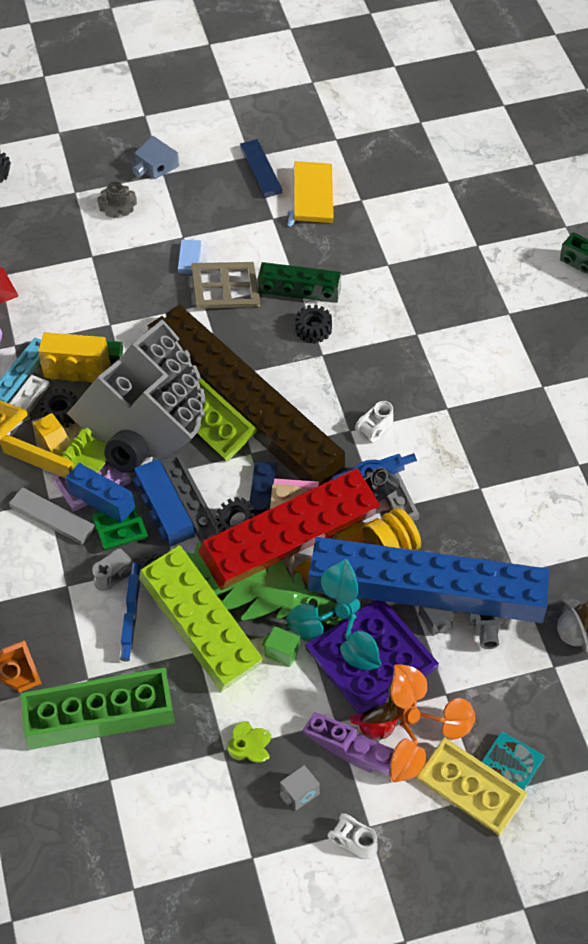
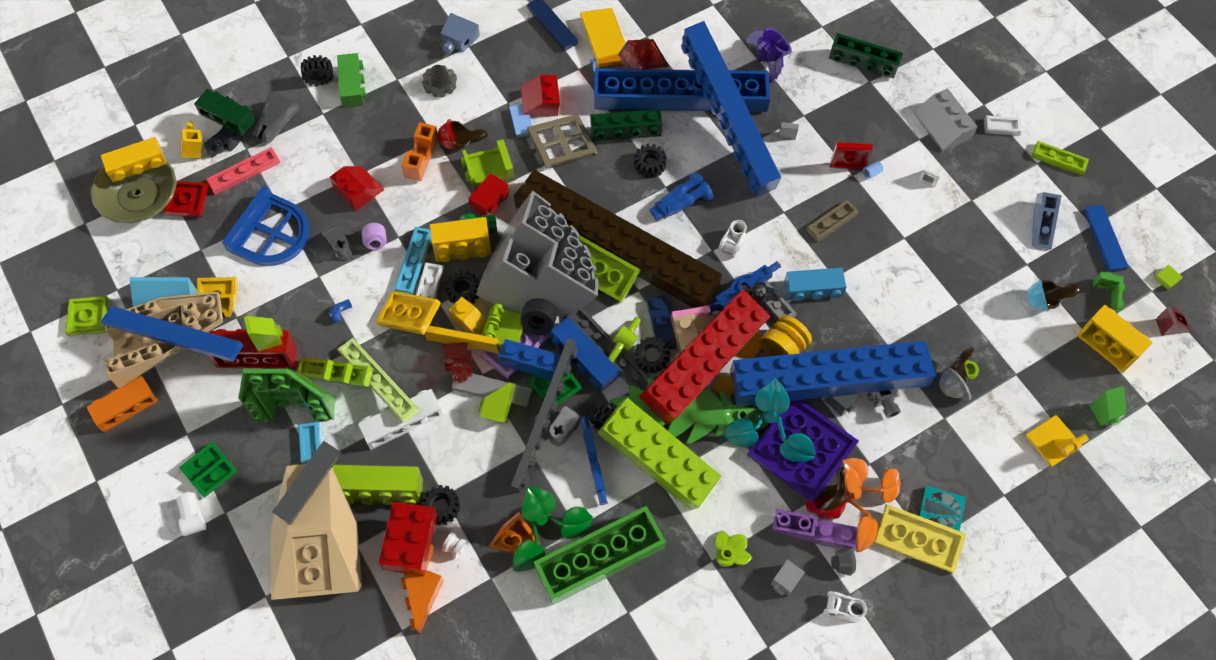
camera: 20 degrees left, 10 degrees up
bright green brick [262,626,301,667] -> none
none -> bright green brick [337,53,366,107]
none -> orange arch [401,122,438,181]
none -> dark brown piece [438,119,488,150]
none -> clear red brick [443,342,472,383]
none -> lime panel [460,139,514,189]
none -> red brick [468,173,509,216]
none -> lime slope [478,383,516,423]
none -> dark grey plate [511,338,578,492]
none -> green plant [512,486,593,572]
none -> red slope [521,75,560,116]
none -> blue brick [594,68,770,112]
none -> lime piece [608,317,641,363]
none -> clear red slope [618,39,669,70]
none -> blue piece [649,172,714,221]
none -> blue brick [681,21,781,197]
none -> dark purple helmet [746,27,792,83]
none -> light grey tile [778,122,799,140]
none -> dark azure brick [784,267,846,301]
none -> dark tan tile [806,200,859,243]
none -> red tile [830,142,873,169]
none -> dark grey cone [831,547,856,576]
none -> light blue hinge [863,161,883,179]

